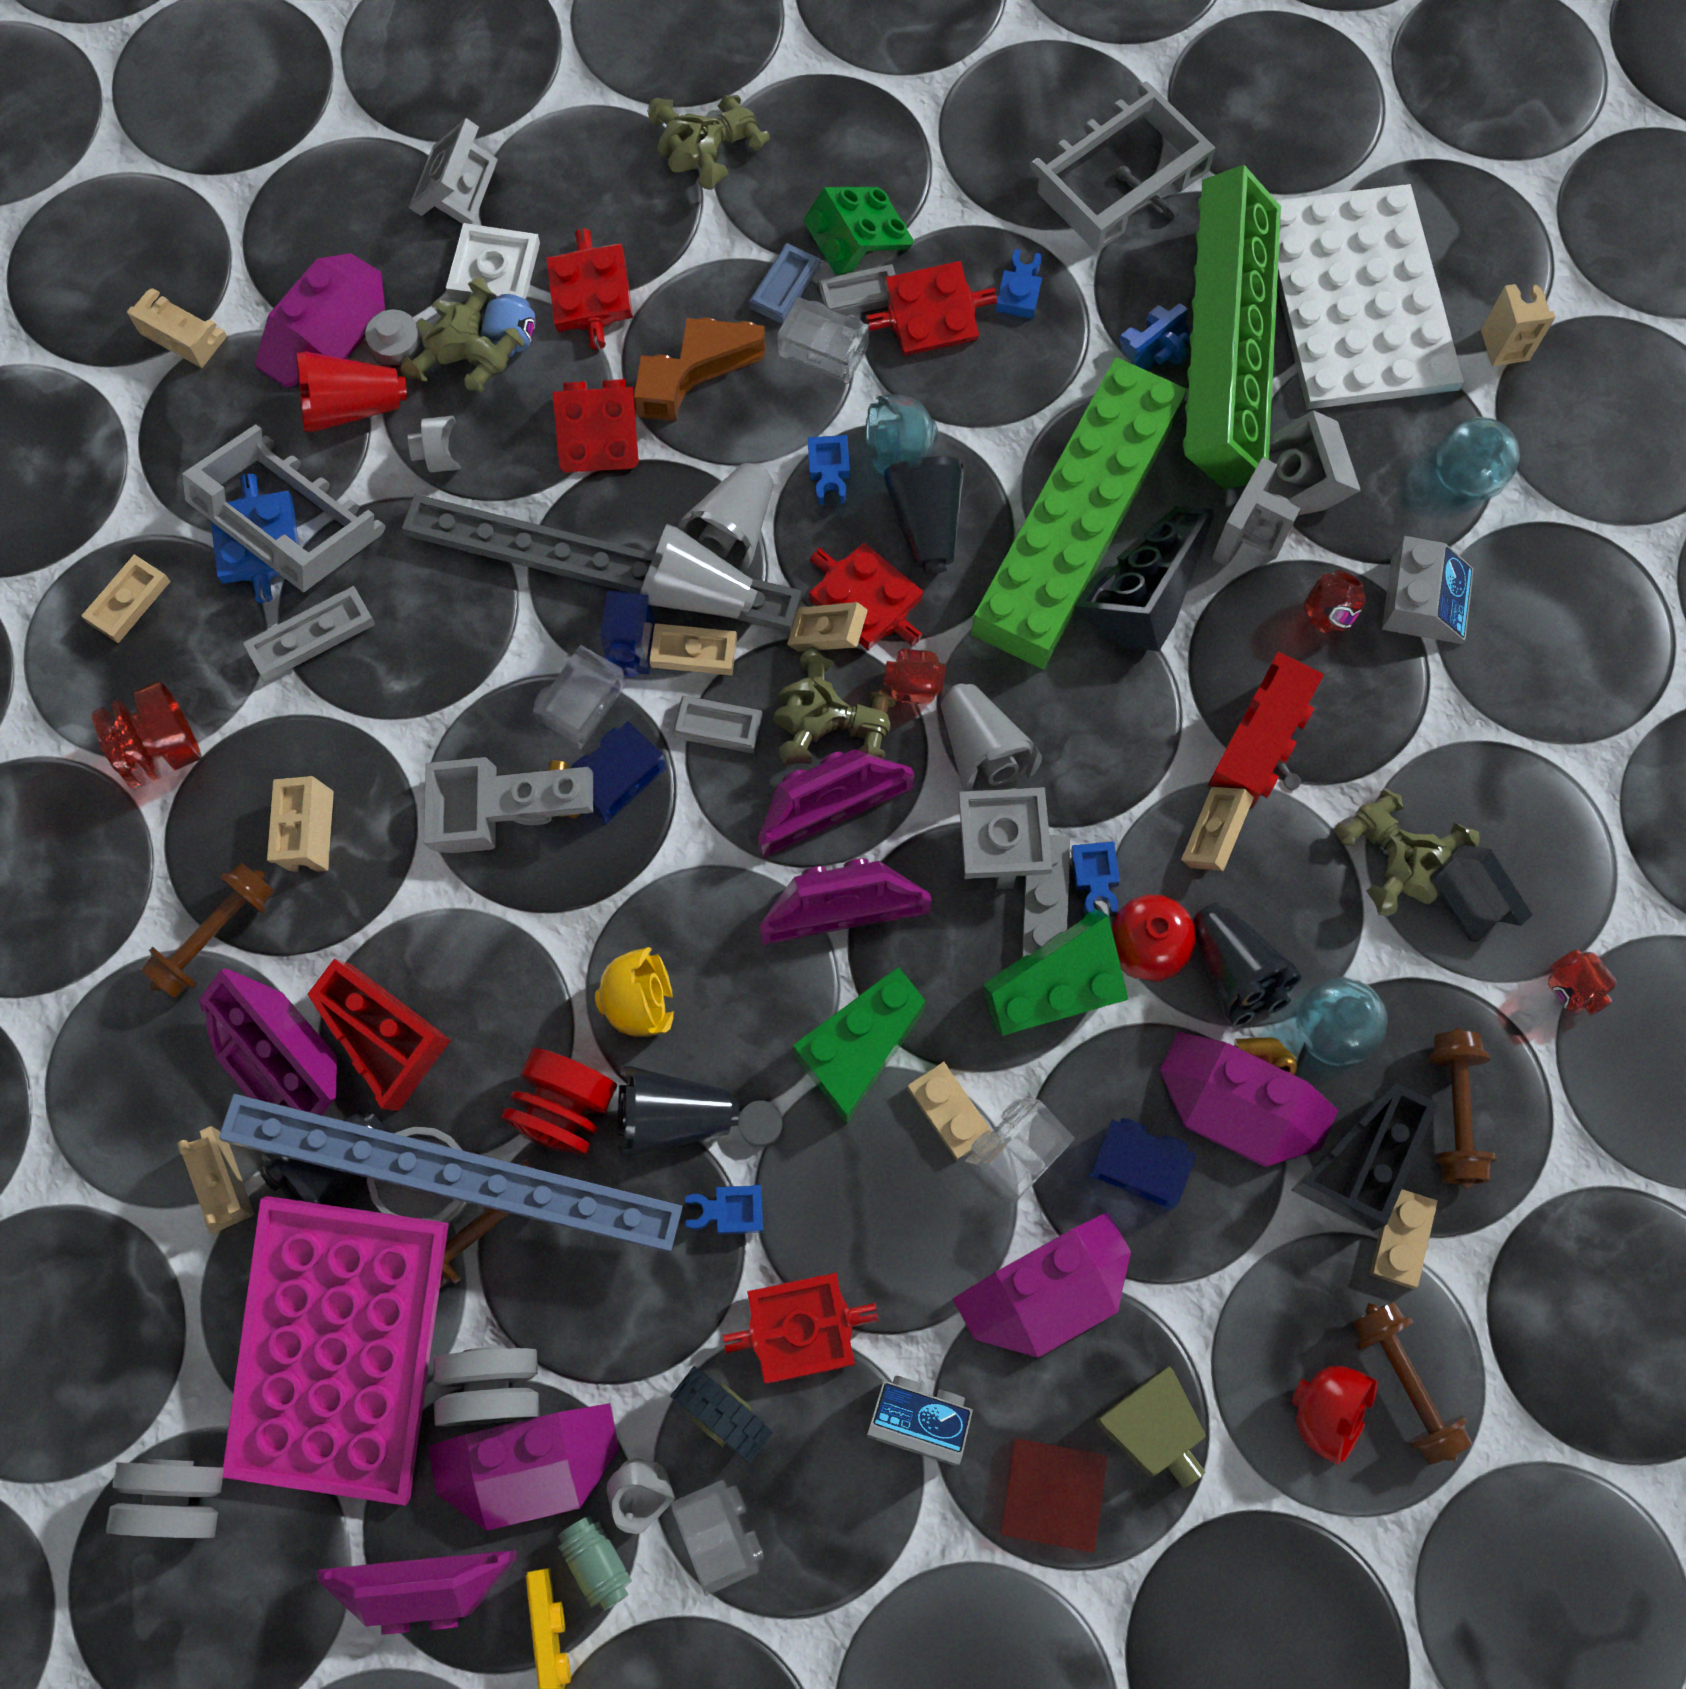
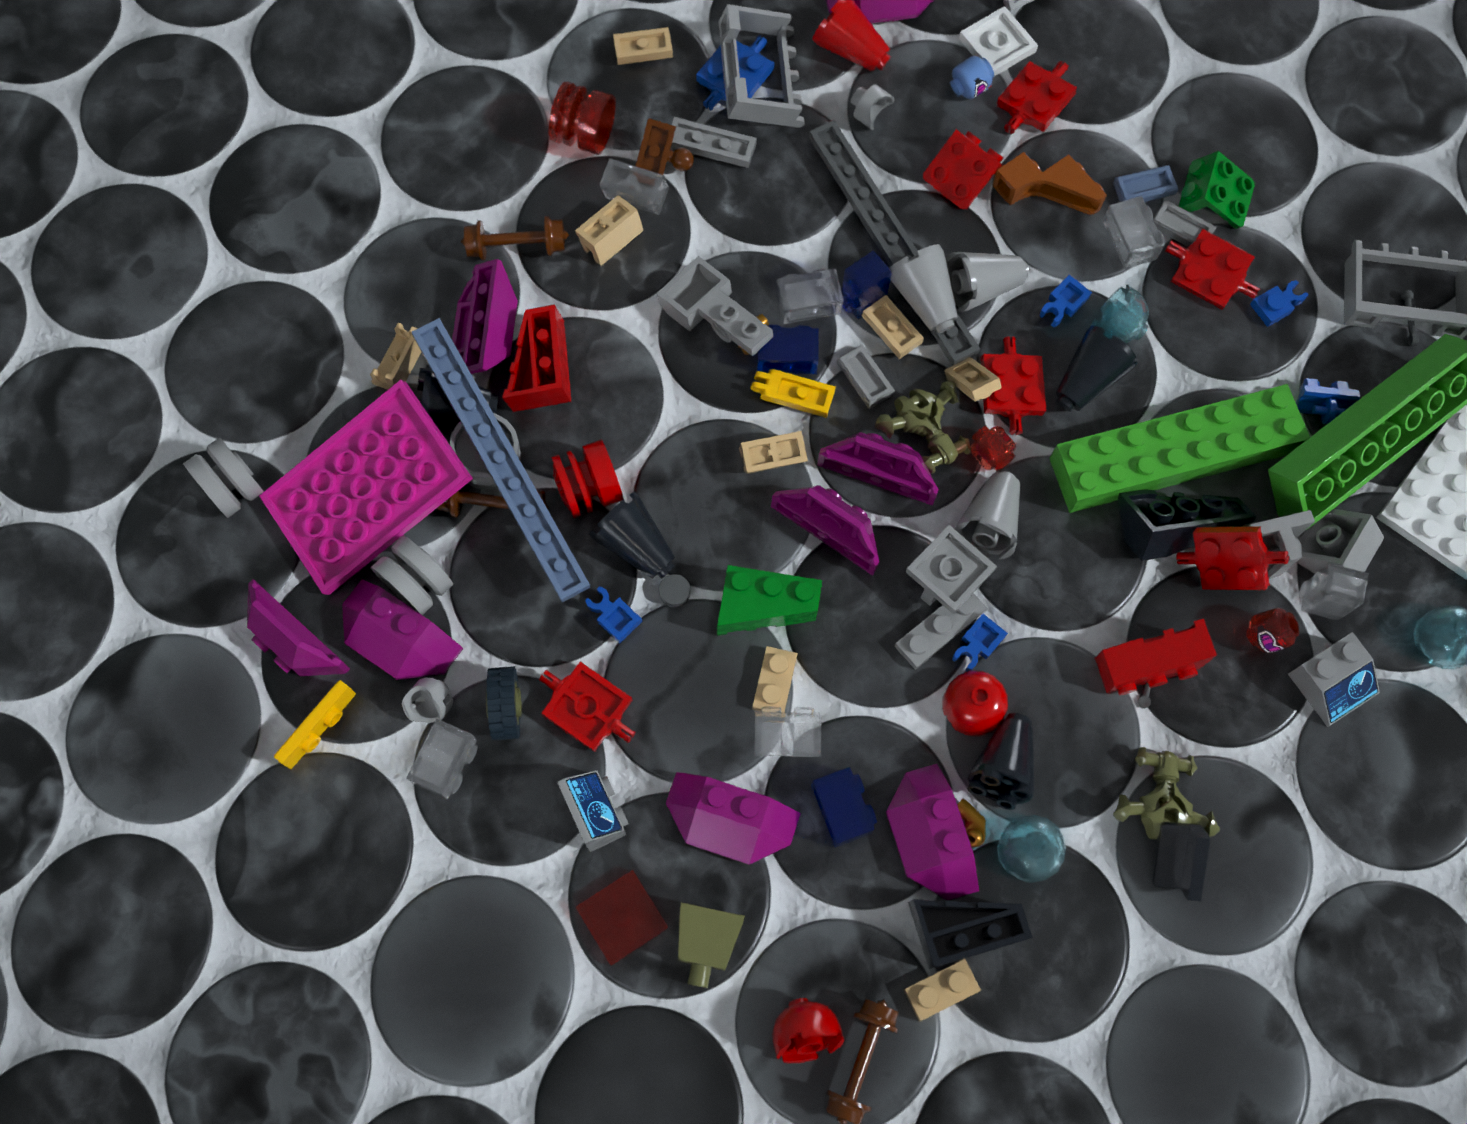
camera: 45 degrees right, 0 degrees up
light grey piece [365,309,424,365] -> none
olive piece [400,277,524,392] -> none
sand green head [558,1516,632,1611] -> none
yellow cylinder [595,947,674,1037] -> none
olive piece [647,95,770,190] -> none
green wedge [982,909,1129,1036] -> none
tan plate [1181,787,1254,871] -> none
reddish brown piece [1428,1027,1497,1190] -> none
clear red head [1548,949,1617,1016] -> none
none -> clear brick [599,158,669,215]
none -> reddish brown plate [633,118,694,184]
none -> tan hinge [739,431,808,474]
none -> yellow hinge [751,369,836,418]
none -> red plate [1176,526,1289,590]
none -> clear brick [1299,563,1369,621]

